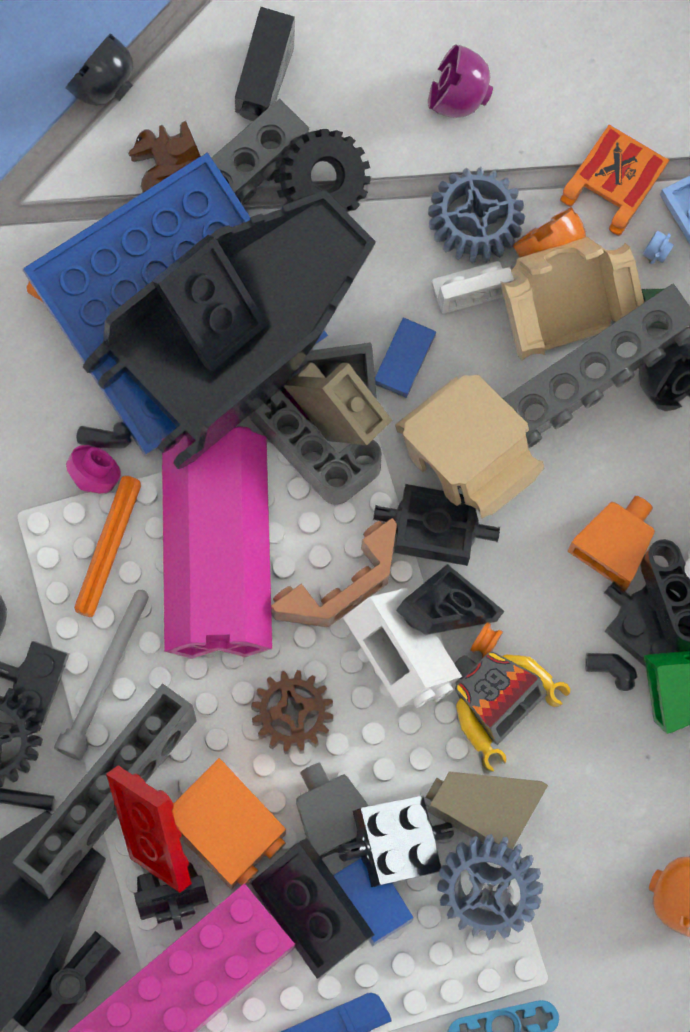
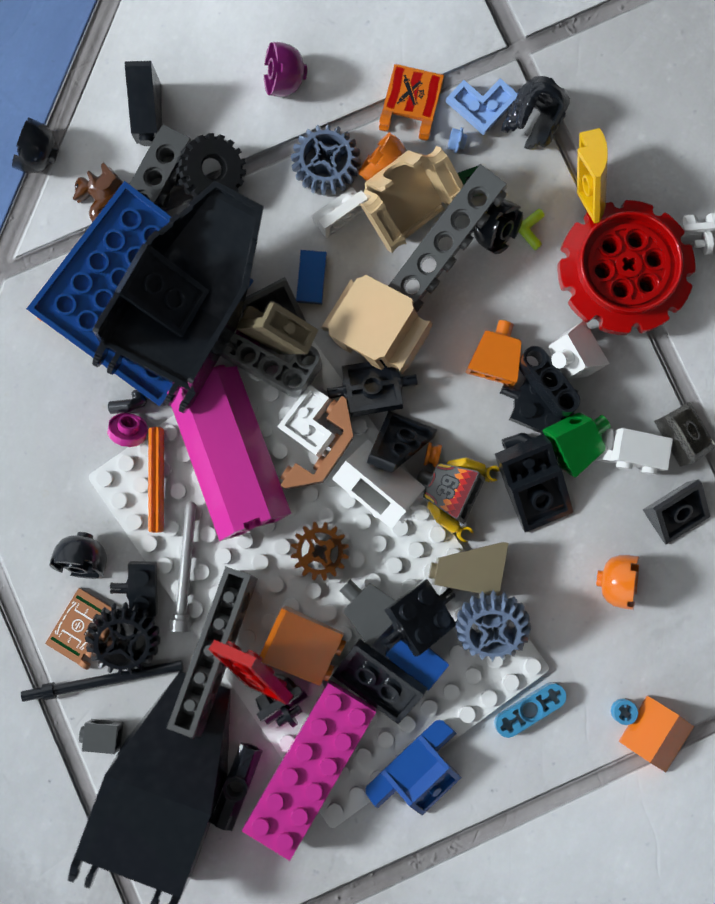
camera: 10 degrees left, 10 degrees up
none -> white plate [277,385,336,458]
none -> black slope [495,434,574,533]

